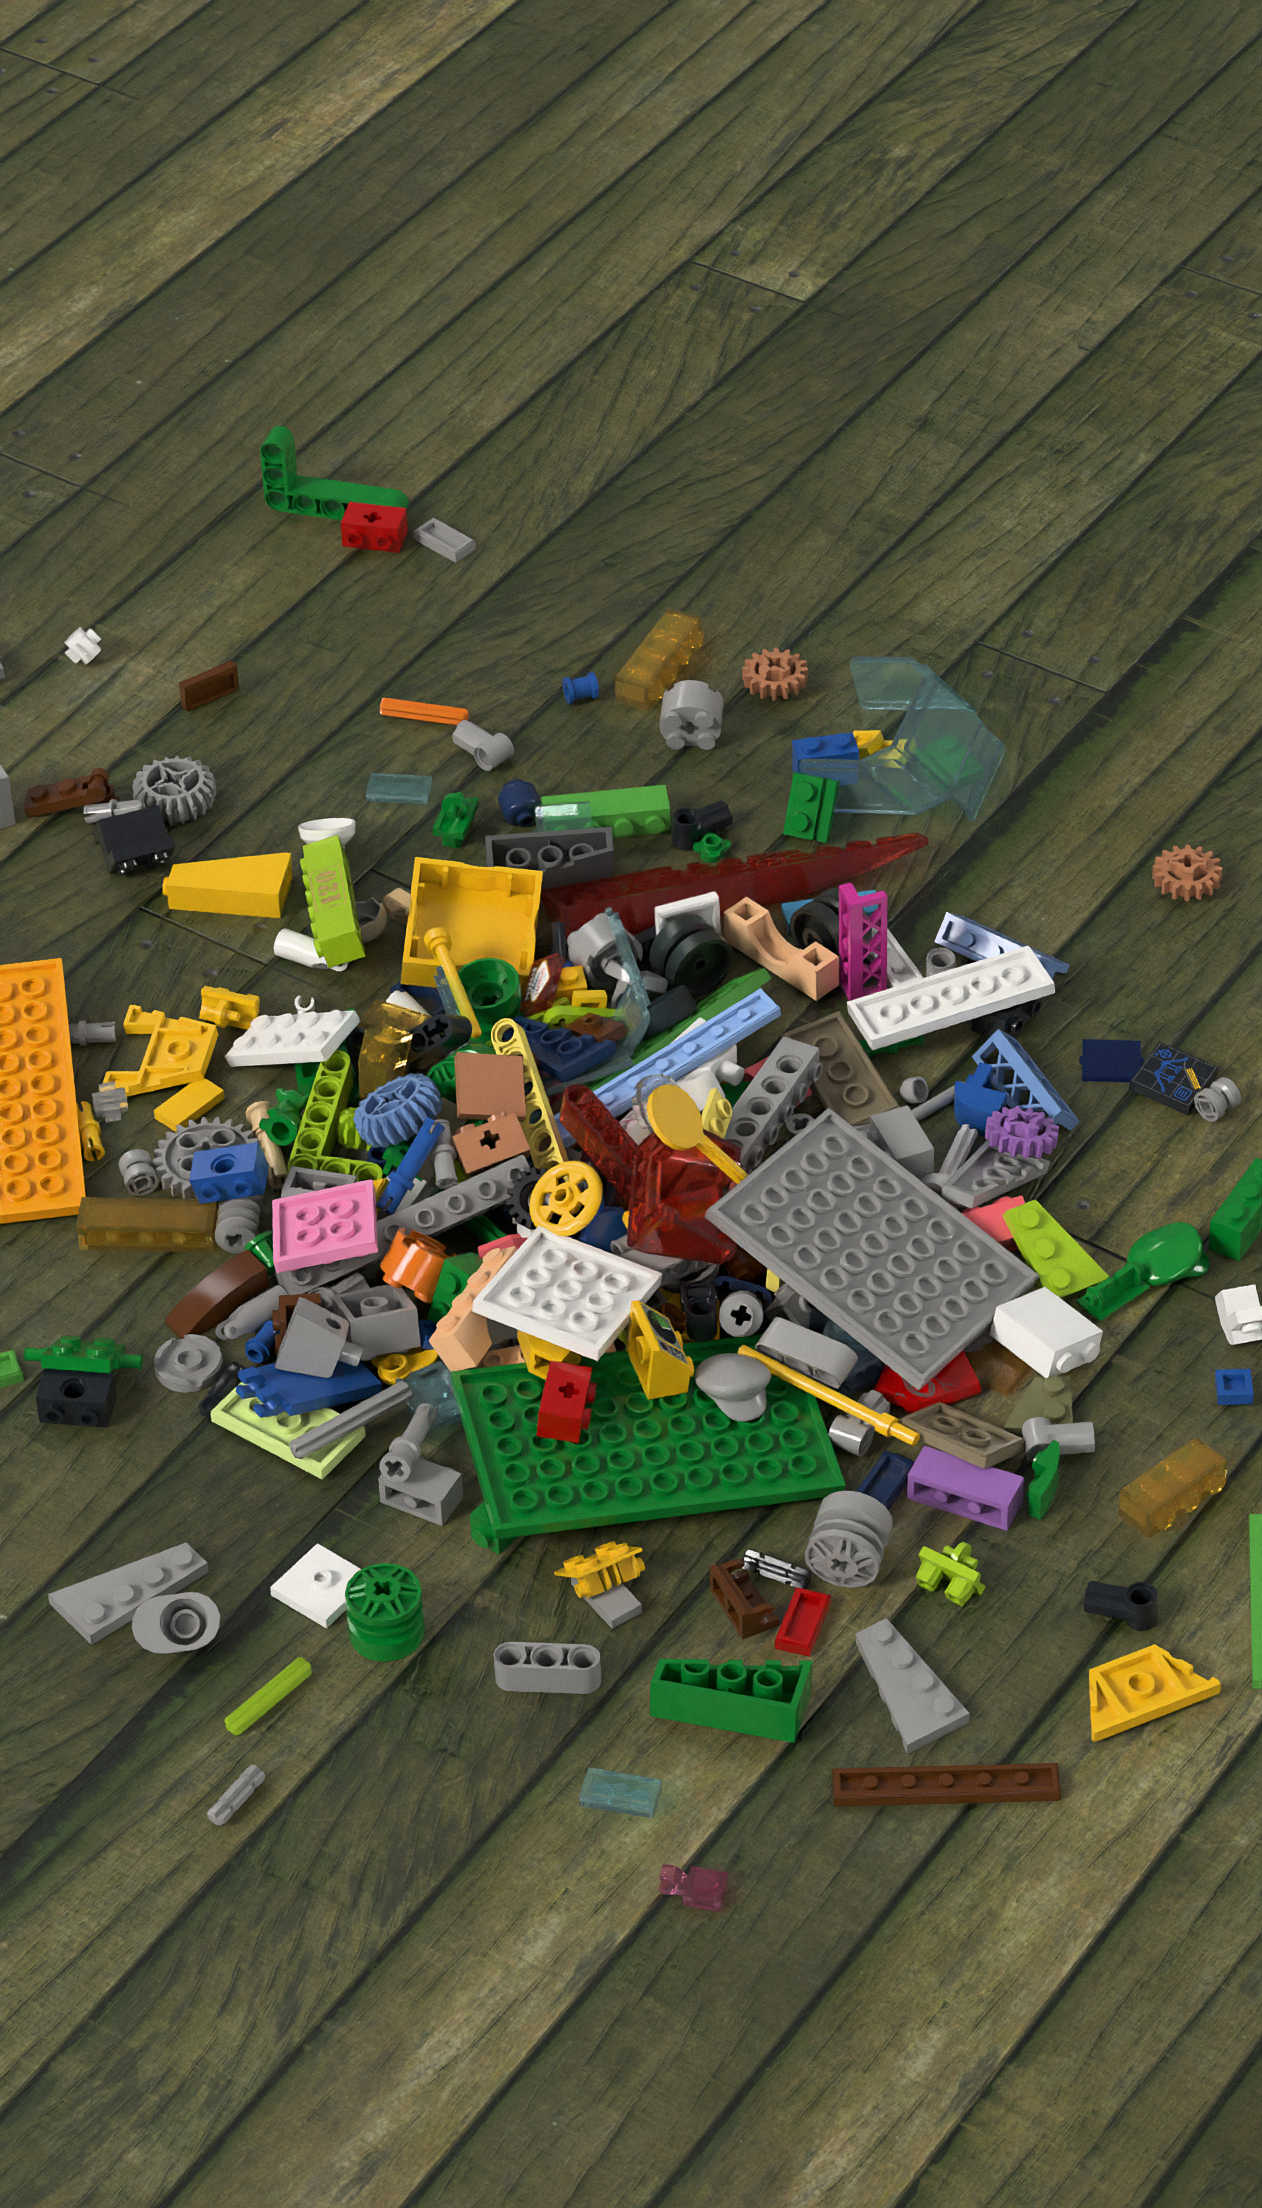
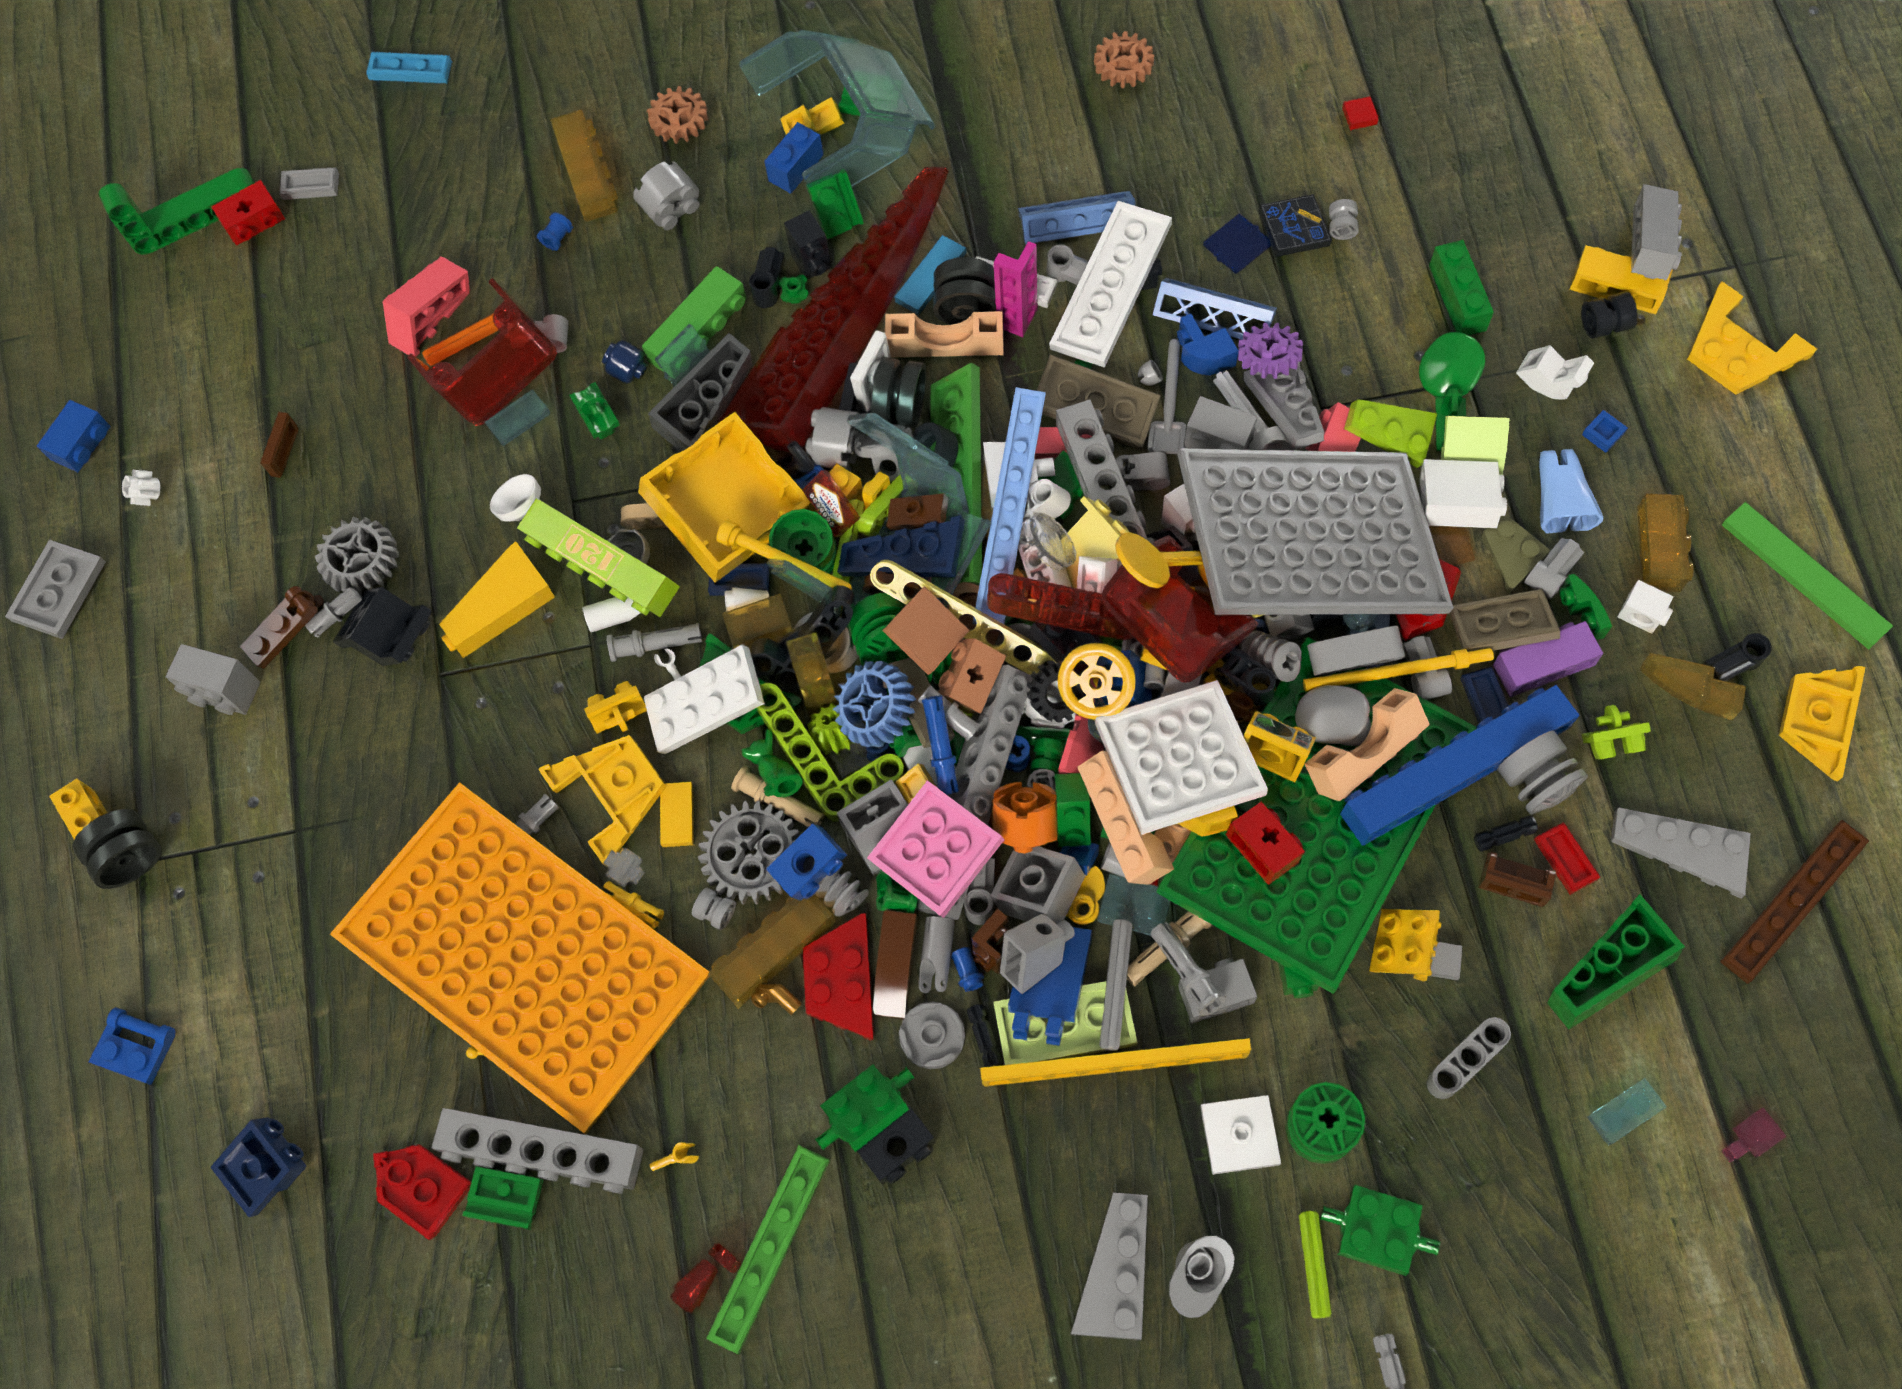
camera: 40 degrees left, 25 degrees up
none -> blue brick [37,400,111,472]
none -> dark azure tile [366,52,452,83]
none -> coral wedge [383,256,470,359]
none -> clear red windscreen [407,278,557,426]
none -> light grey pin [607,623,702,662]
none -> pearl gold arm [751,984,802,1015]
none -> black brick [784,210,832,280]
none -> red wing [803,913,874,1040]
none -> yellow tile [980,1038,1251,1087]
none -> blue bush [1005,735,1030,772]
none -> tan pin [1127,911,1211,987]
none -> light nougat arch [1305,688,1430,802]
none -> green plate [1320,1185,1440,1276]
none -> blue brick [1340,685,1580,846]
none -> yellowish green slope [1441,416,1510,475]
none -> light blue piece [1539,449,1603,533]
none -> white brick [1617,580,1674,634]
none -> clear yellow slope [1640,653,1746,720]

